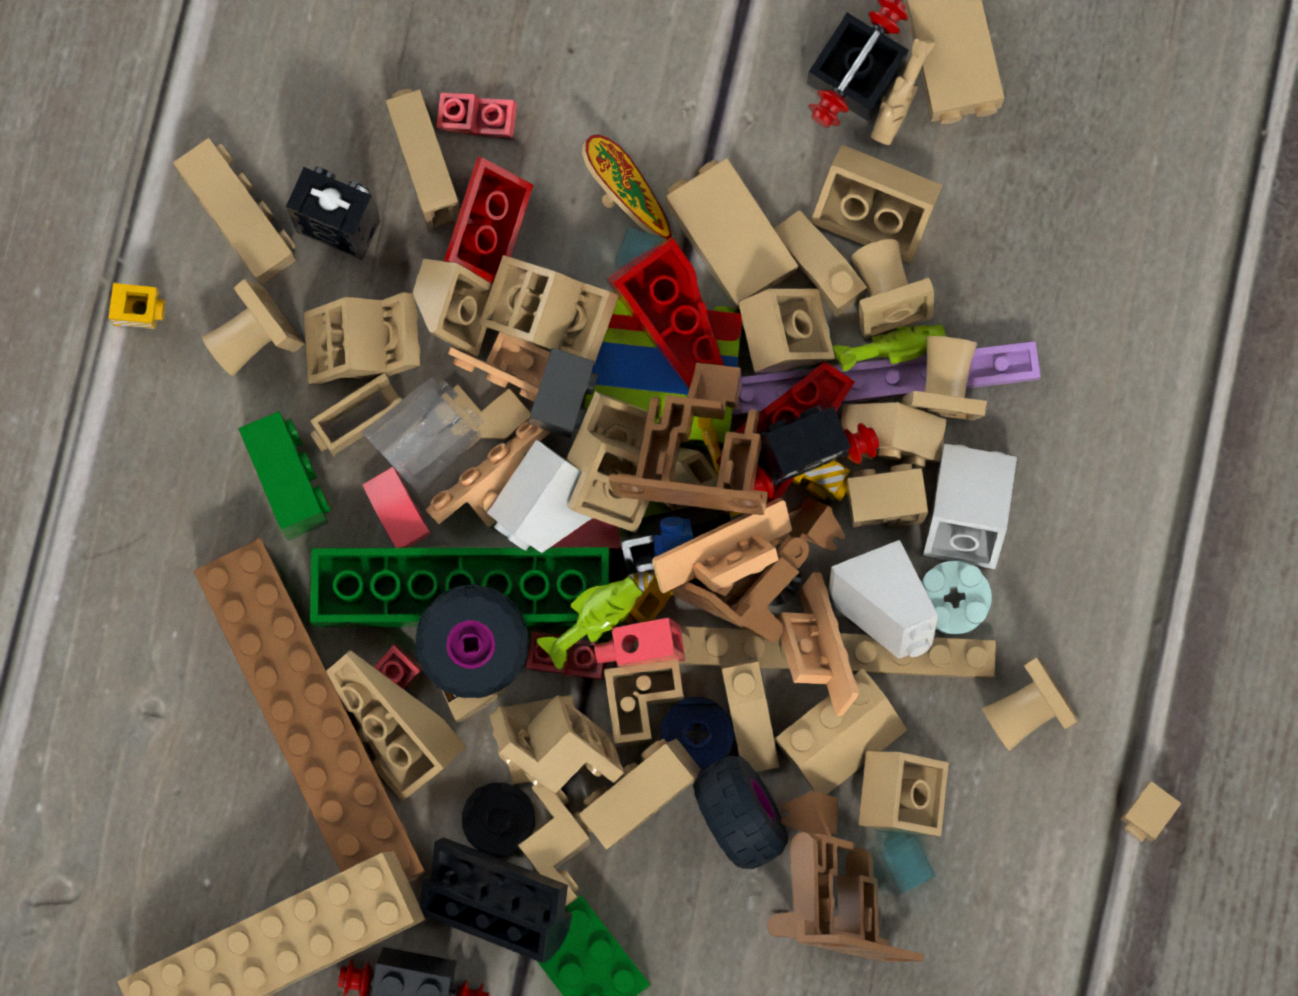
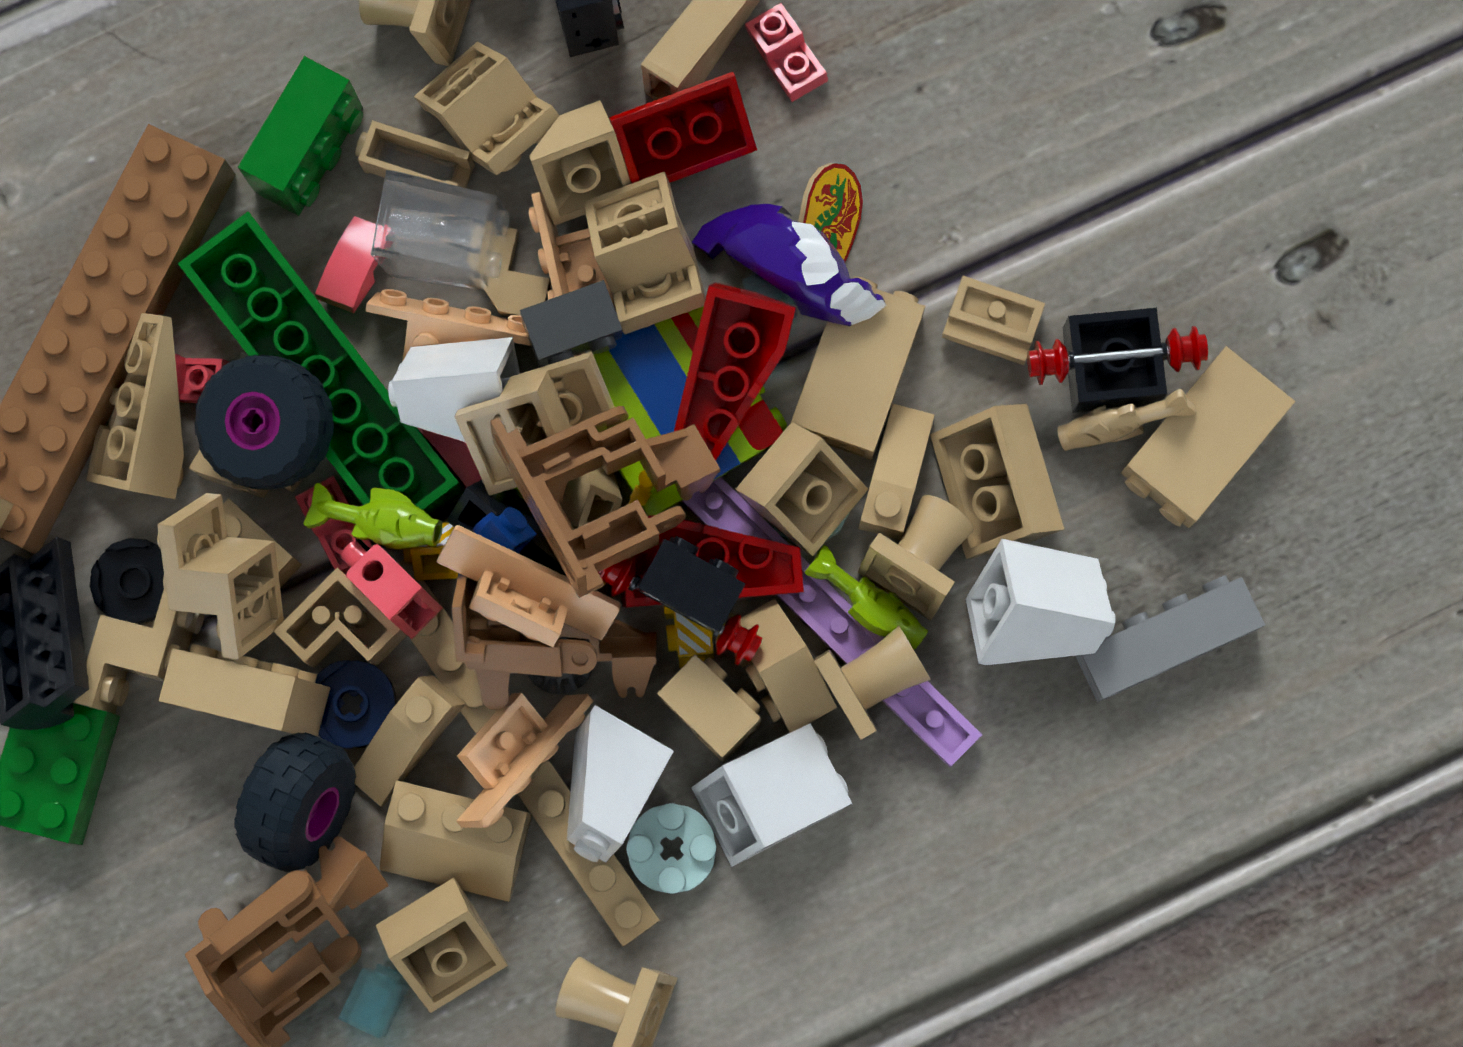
camera: 55 degrees right, 0 degrees up
none -> dark purple animal [692,204,886,326]
none -> tan plate [941,276,1045,365]
none -> white slope [966,539,1115,665]
none -> light grey brick [1075,575,1265,703]

